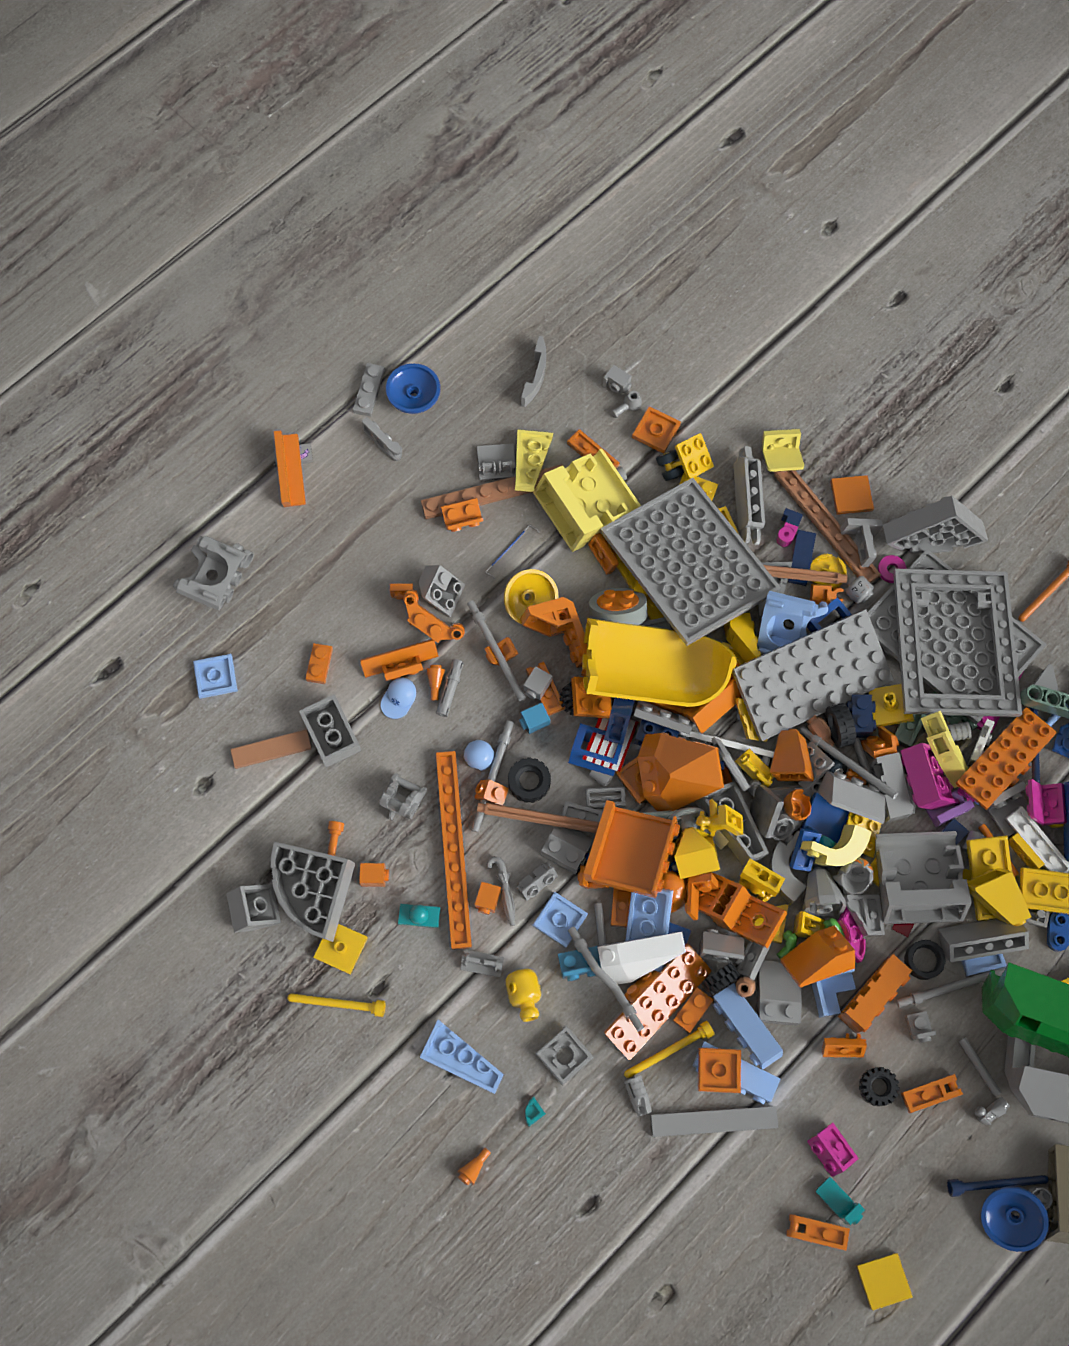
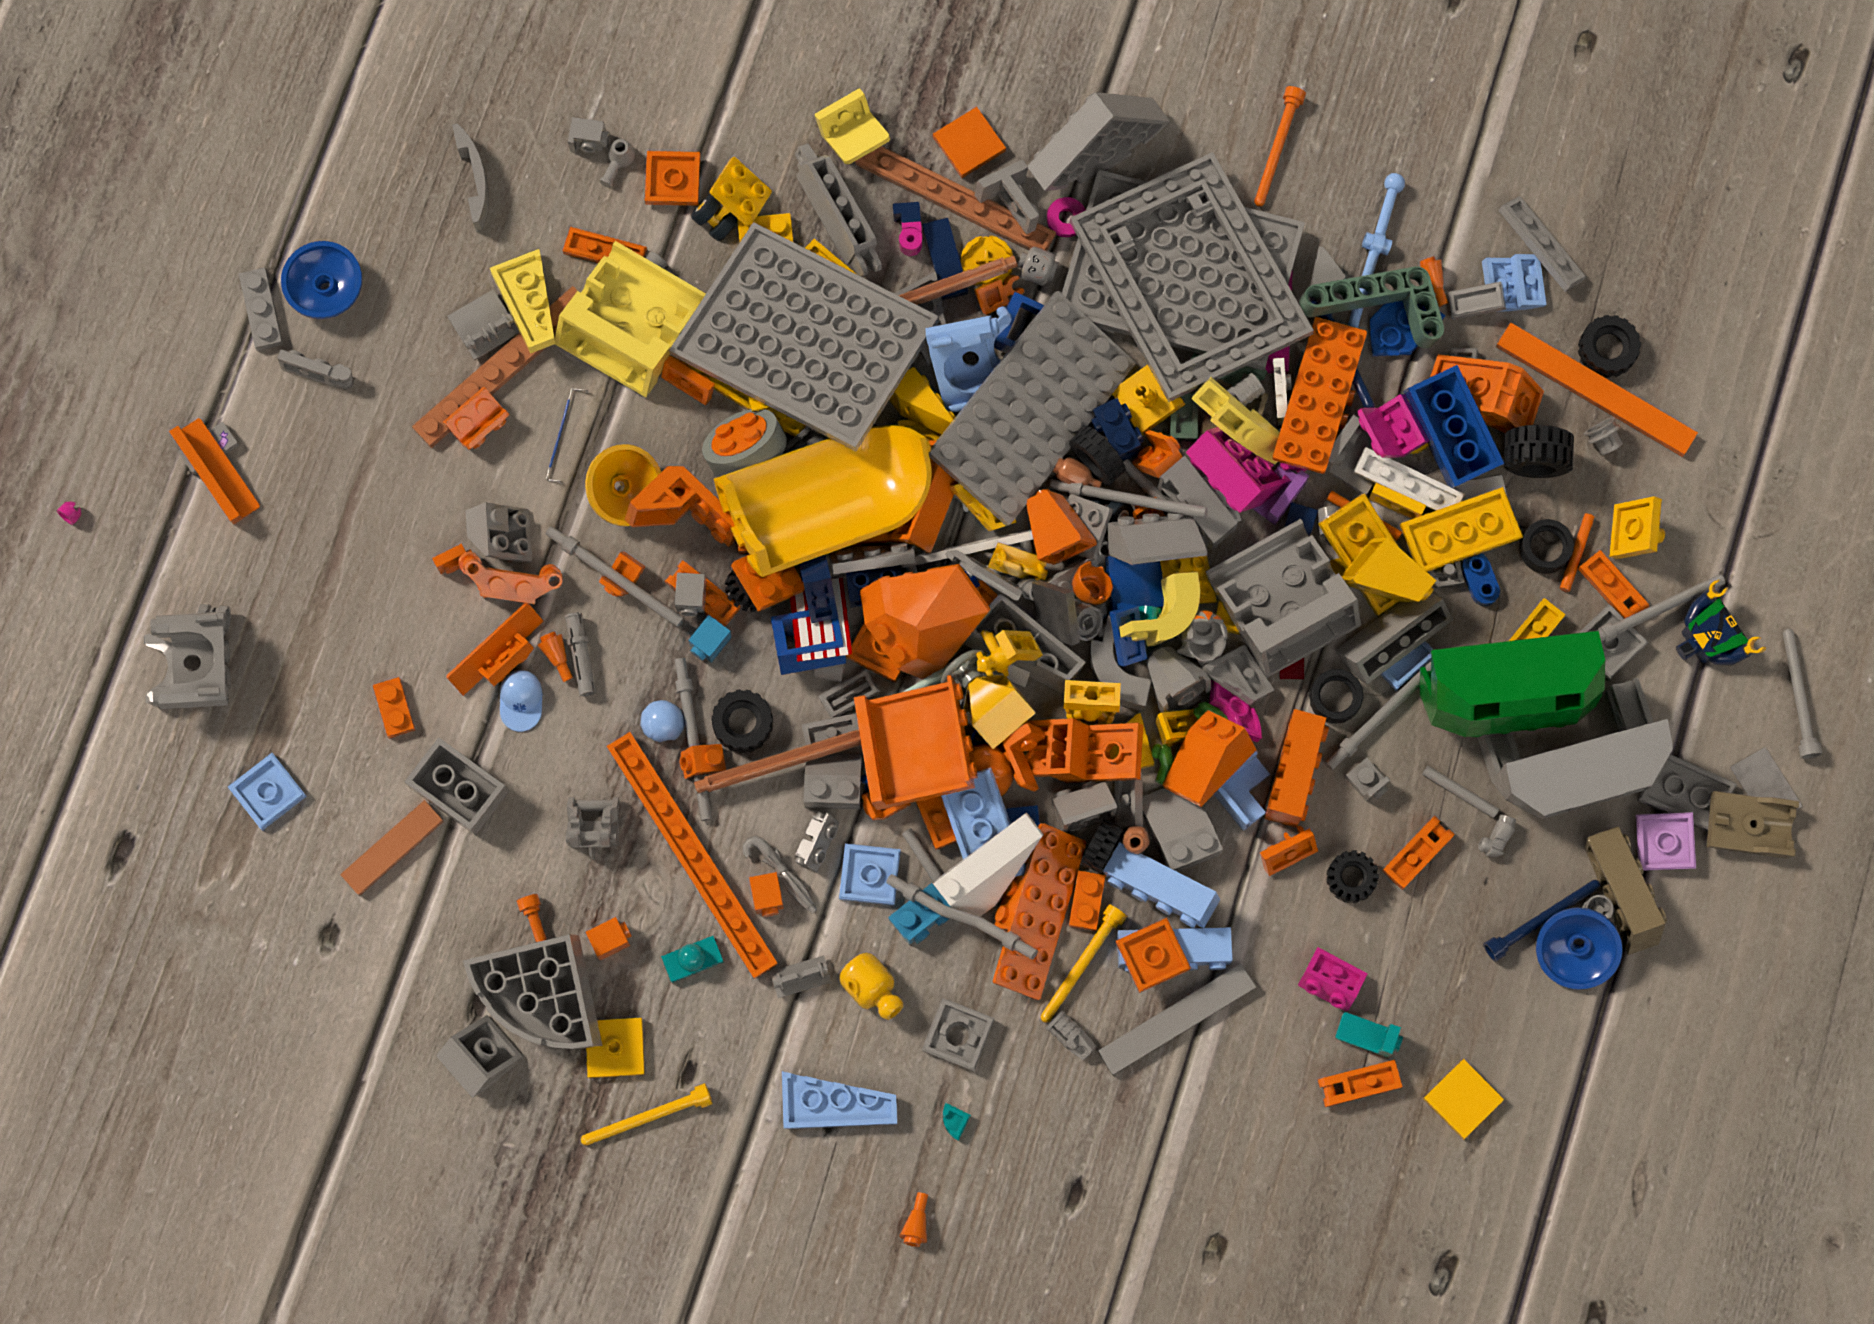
camera: 25 degrees left, 5 degrees up
none -> dark pink hinge [56,501,81,525]

